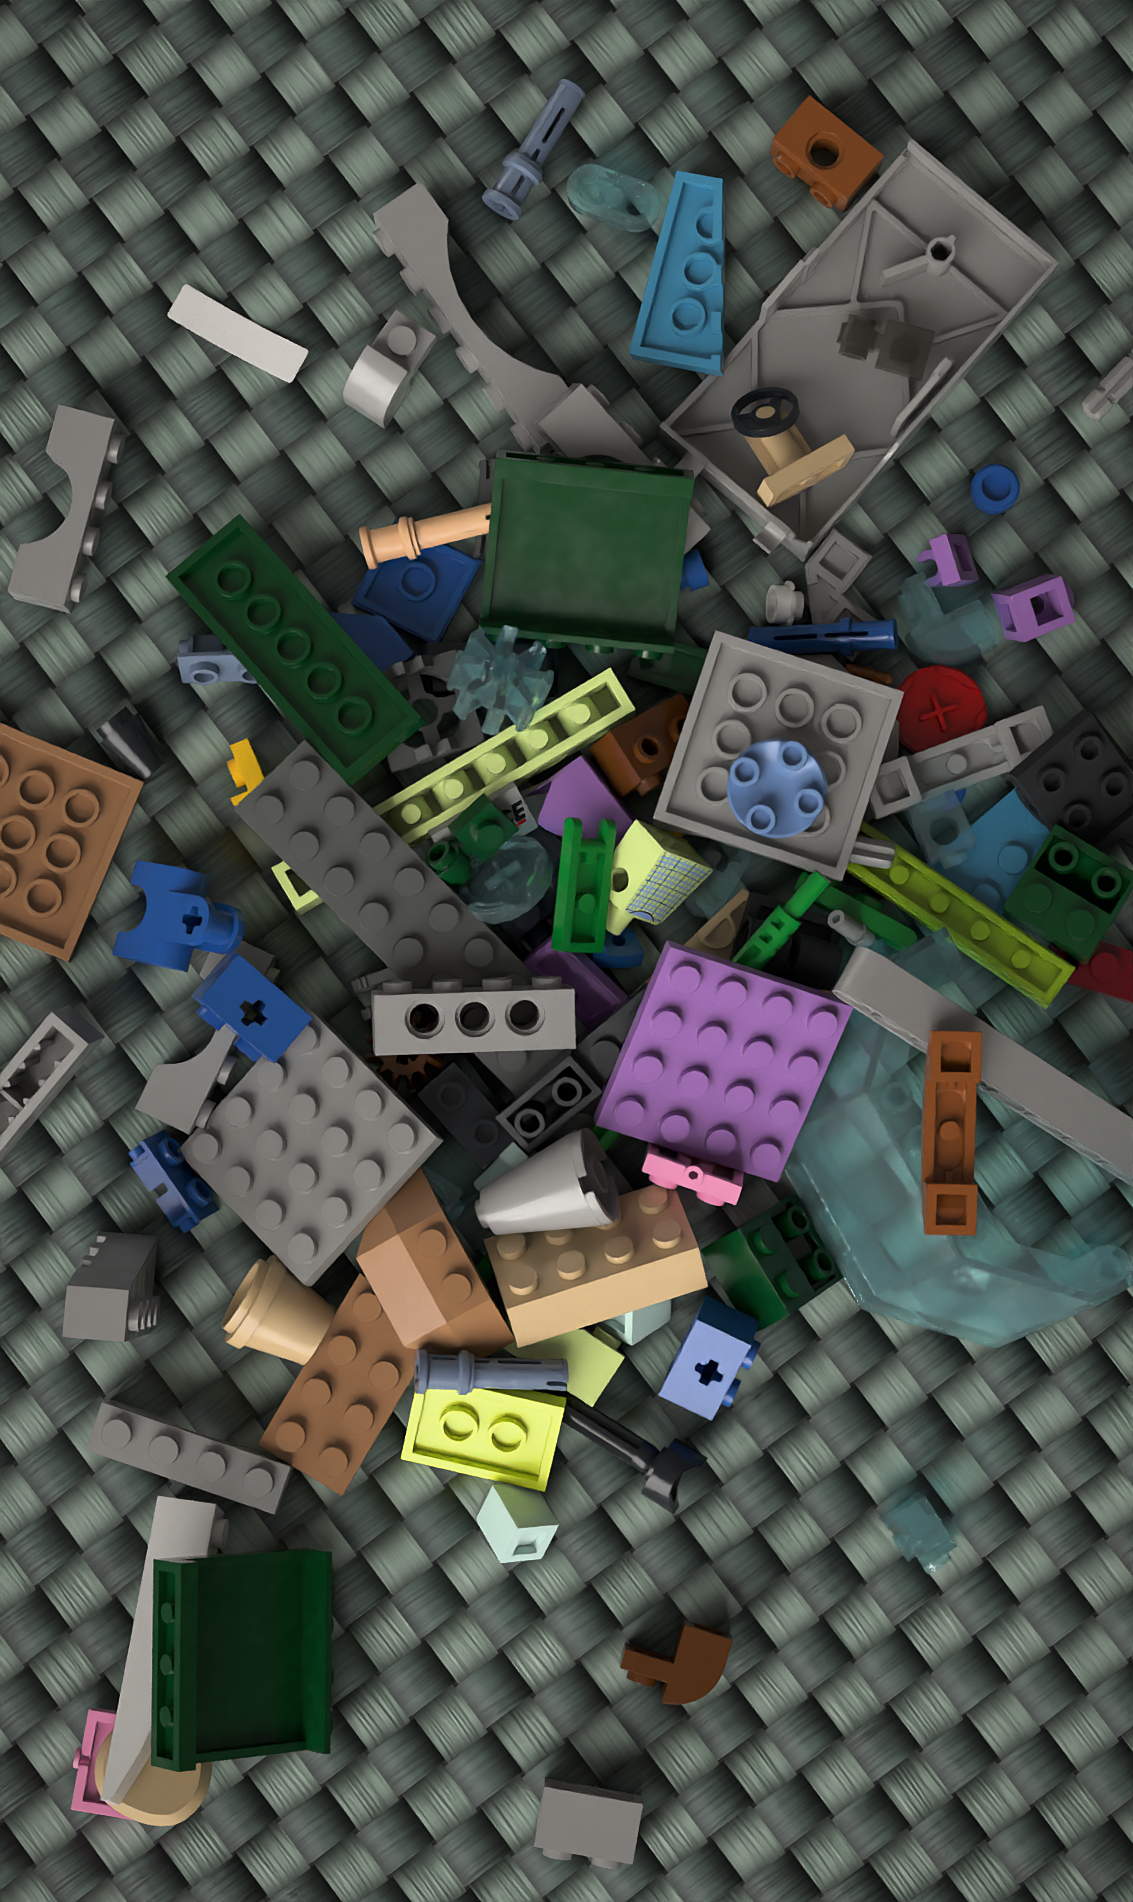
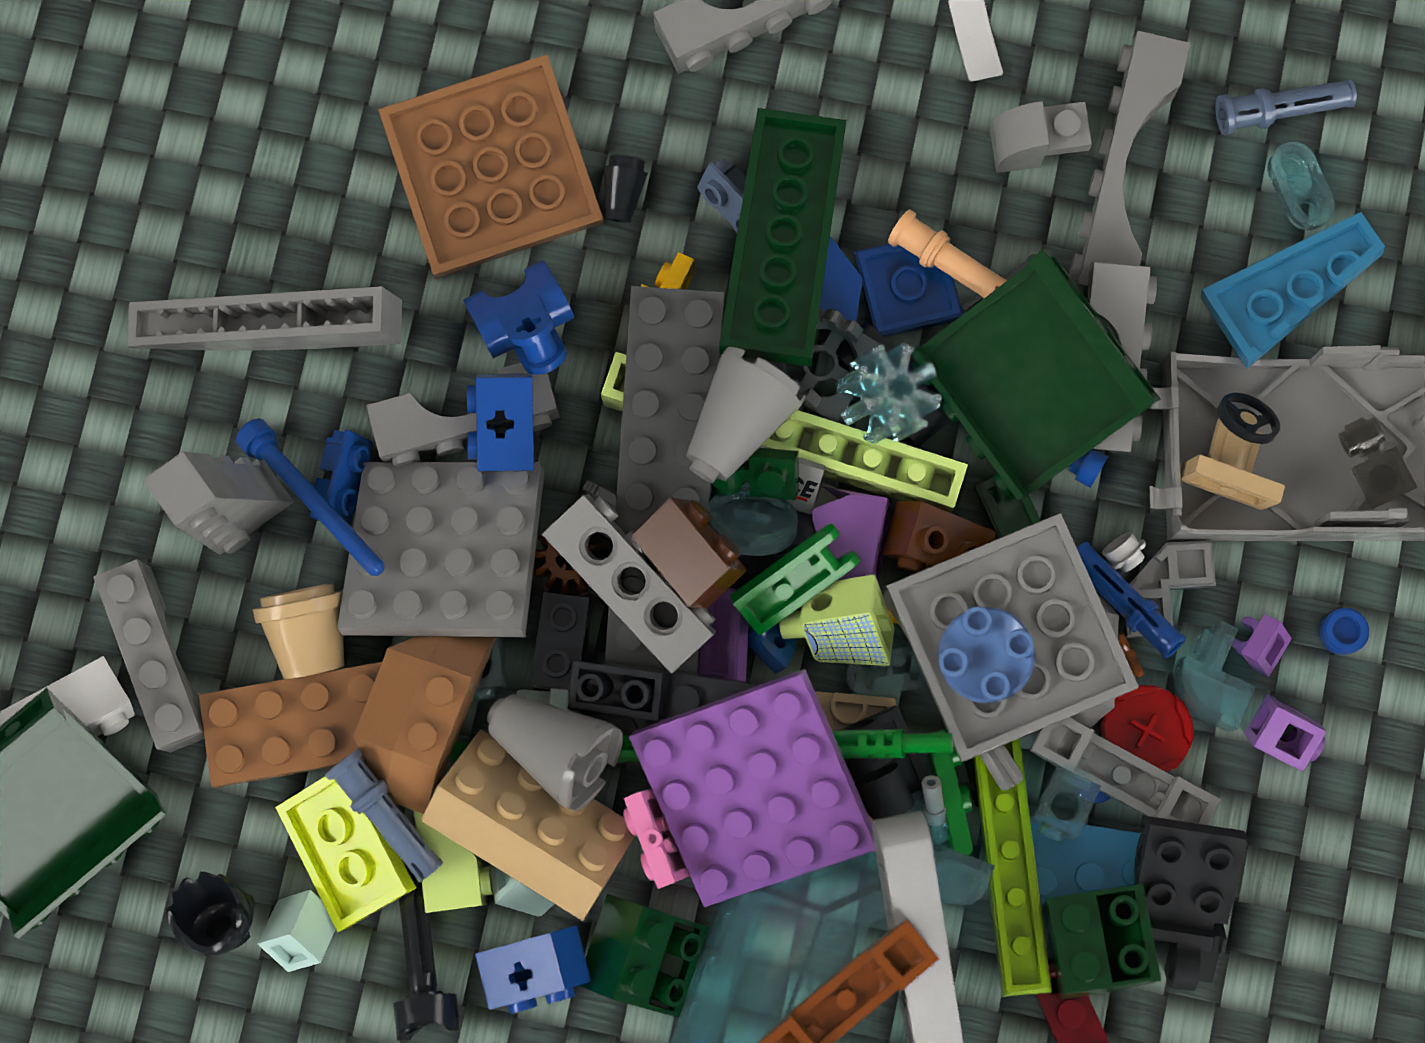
camera: 55 degrees right, 5 degrees down
none -> black hair [166,871,255,956]
none -> blue piece [236,418,385,576]
none -> reddish brown brick [631,497,747,608]
none -> light grey cone [686,347,806,483]

